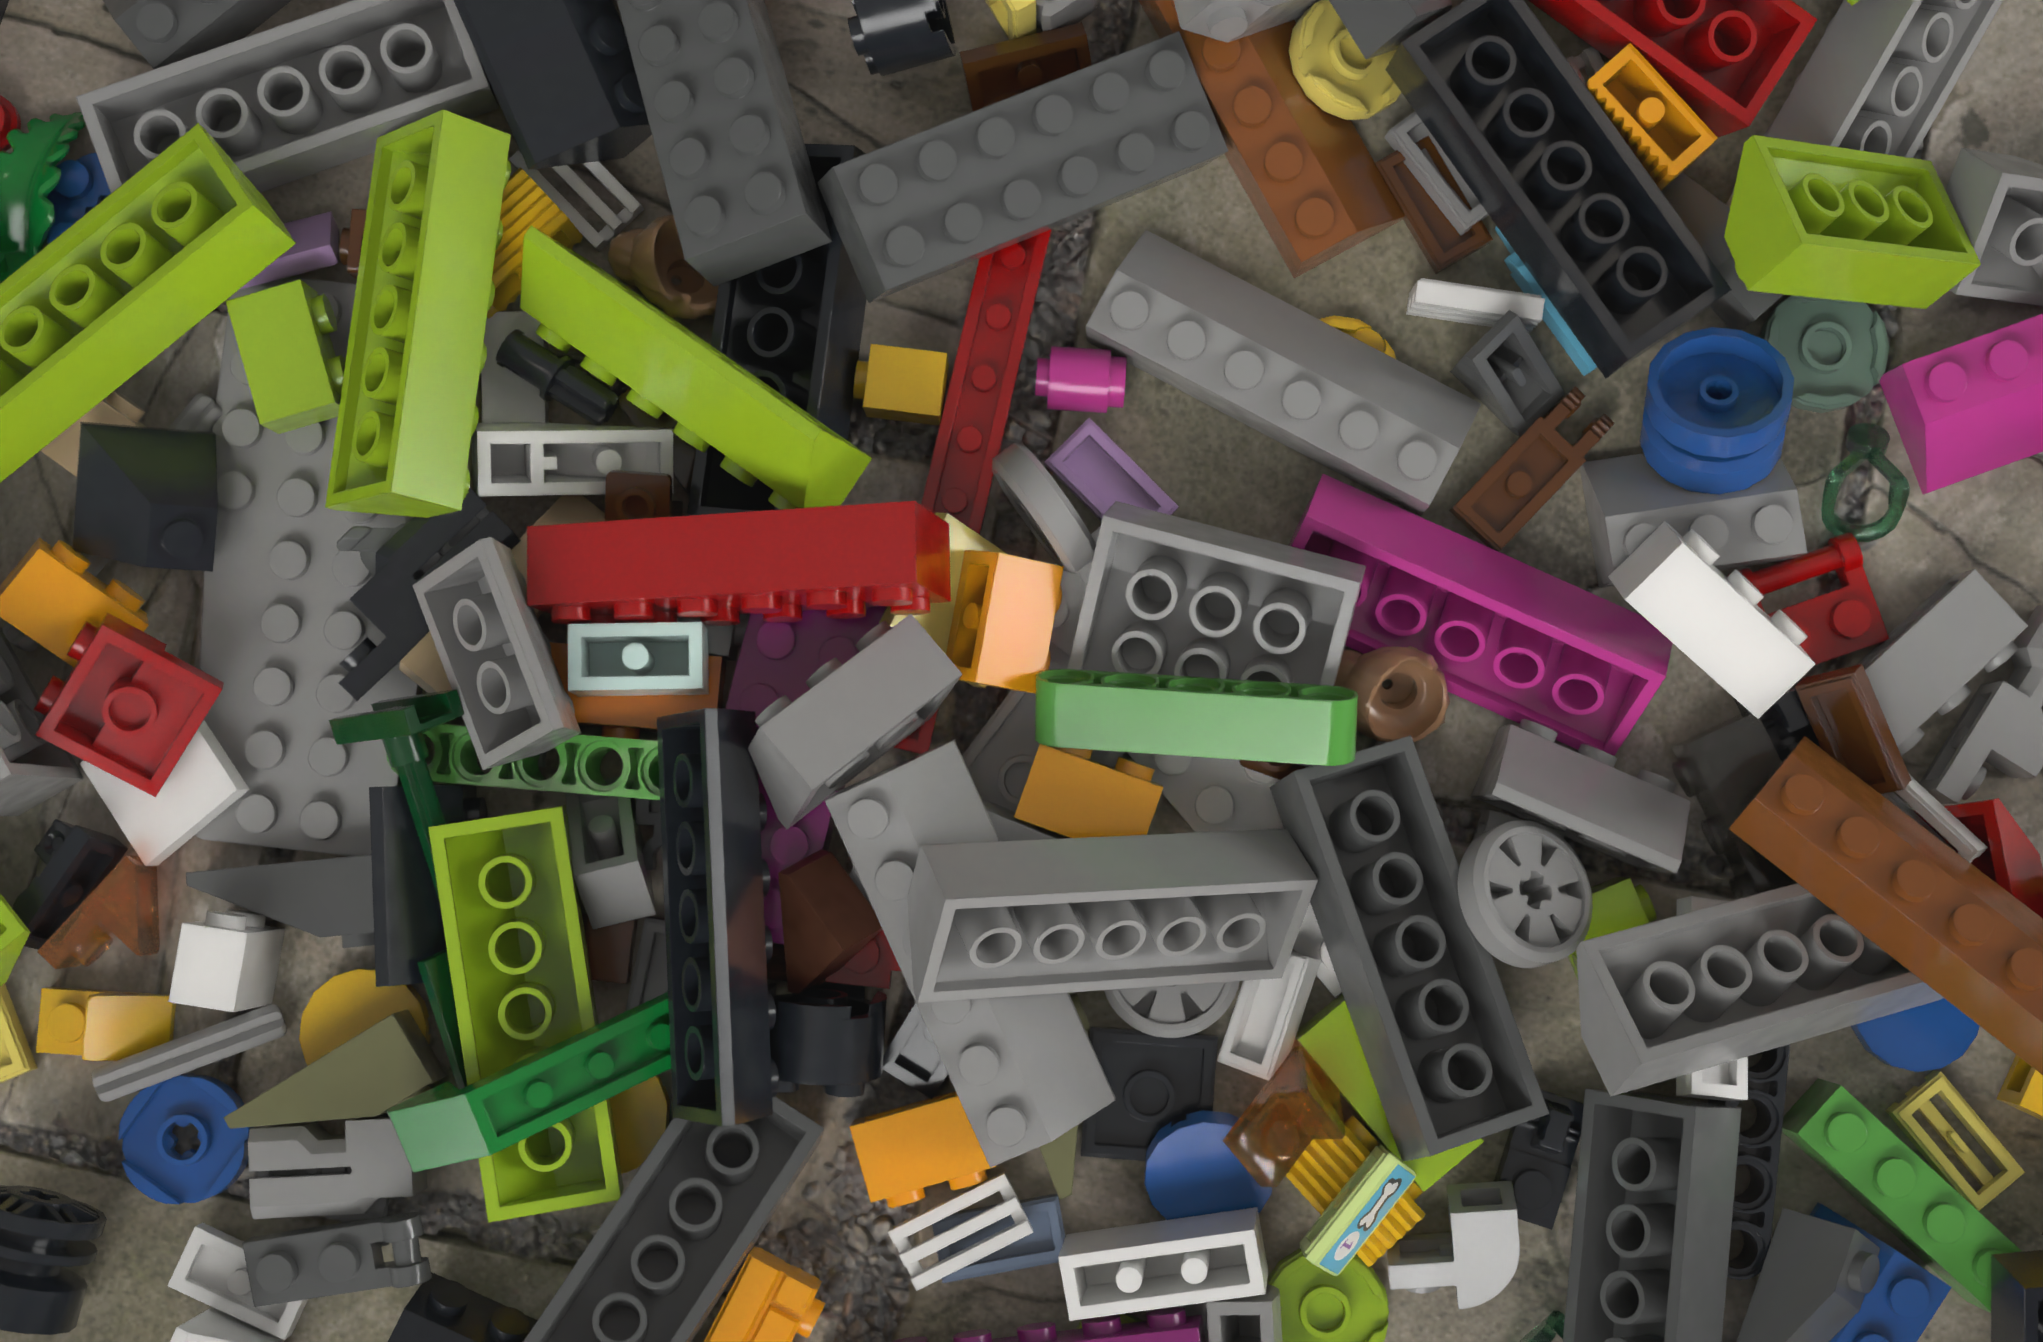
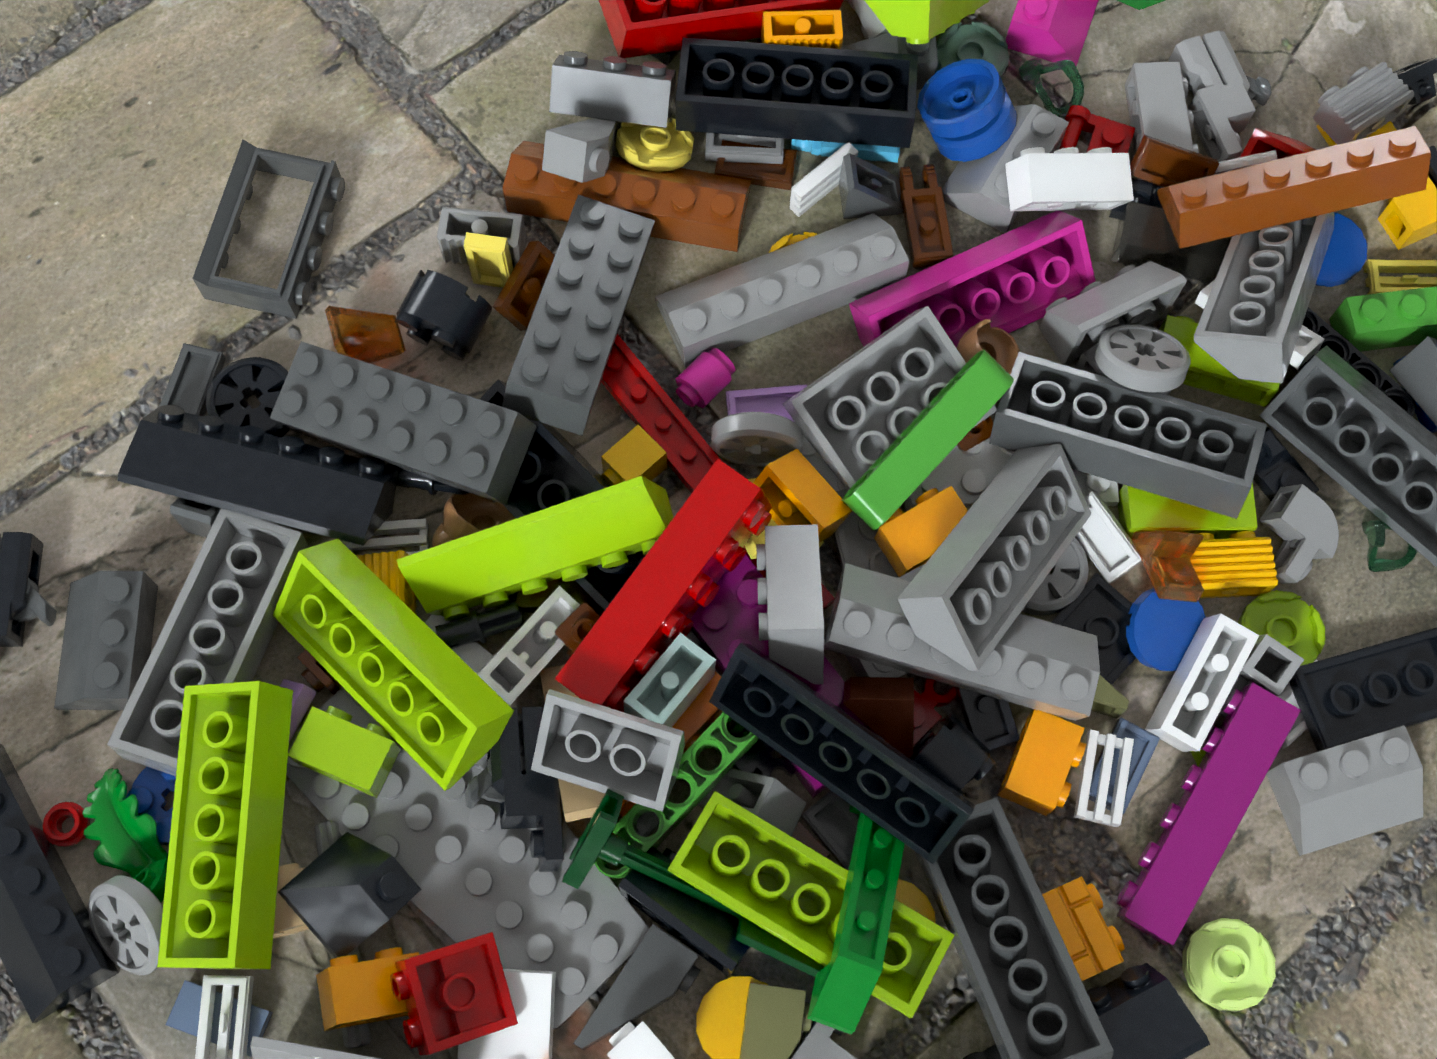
camera: 60 degrees left, 15 degrees down
yellowish green slope [1299,1145,1416,1276] -> none

